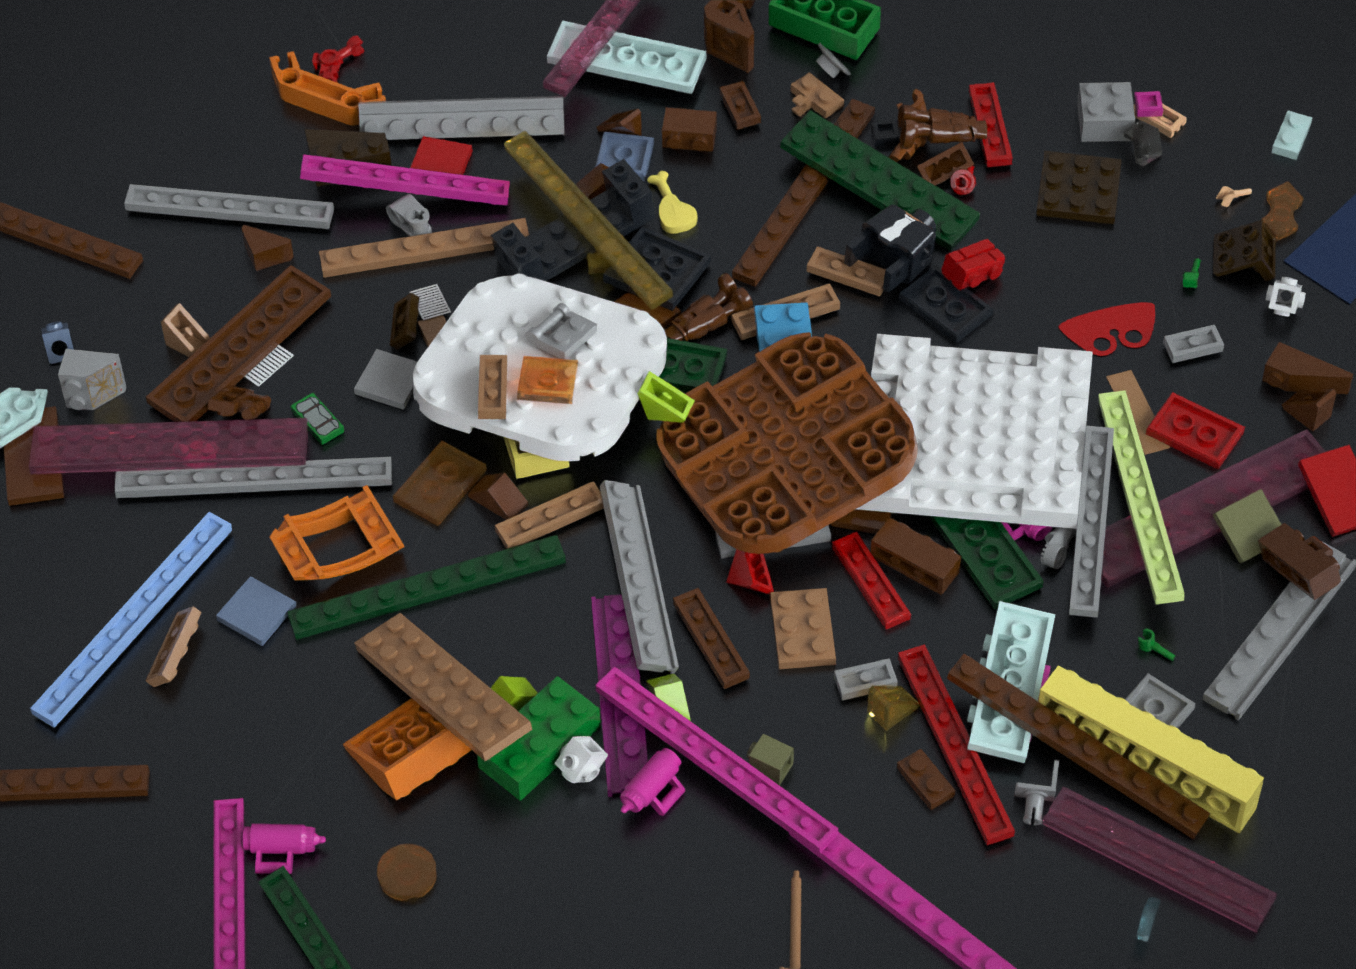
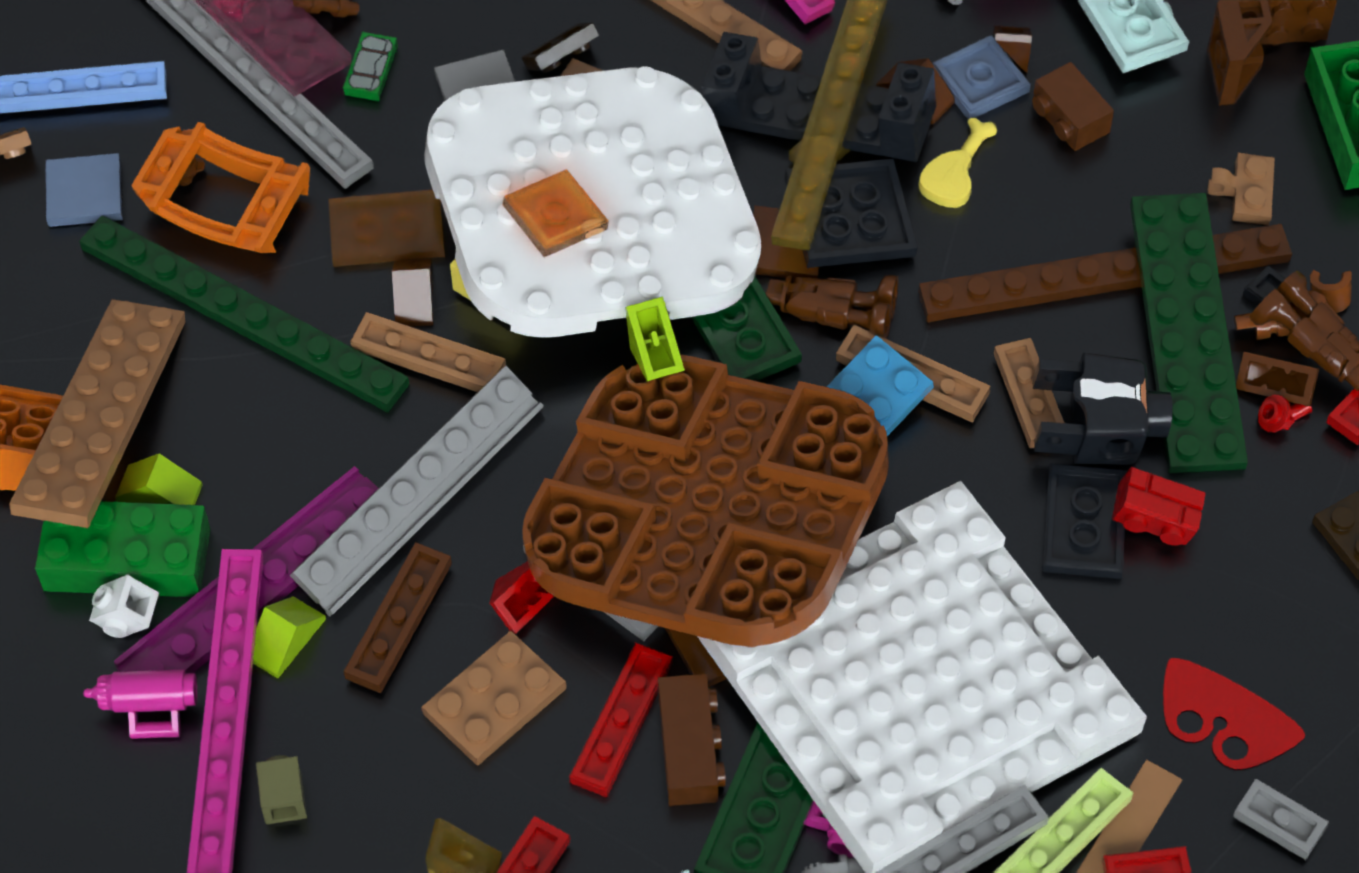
camera: 50 degrees right, 5 degrees up
white sticker [410,284,451,320] -> none
medium nougat plate [478,355,507,420] -> none
light grey plate [525,303,597,361] -> none
reddish brown plate [720,81,761,130] -> none
light grey piece [816,43,851,78] -> none
light grey plate [834,658,898,700] -> none

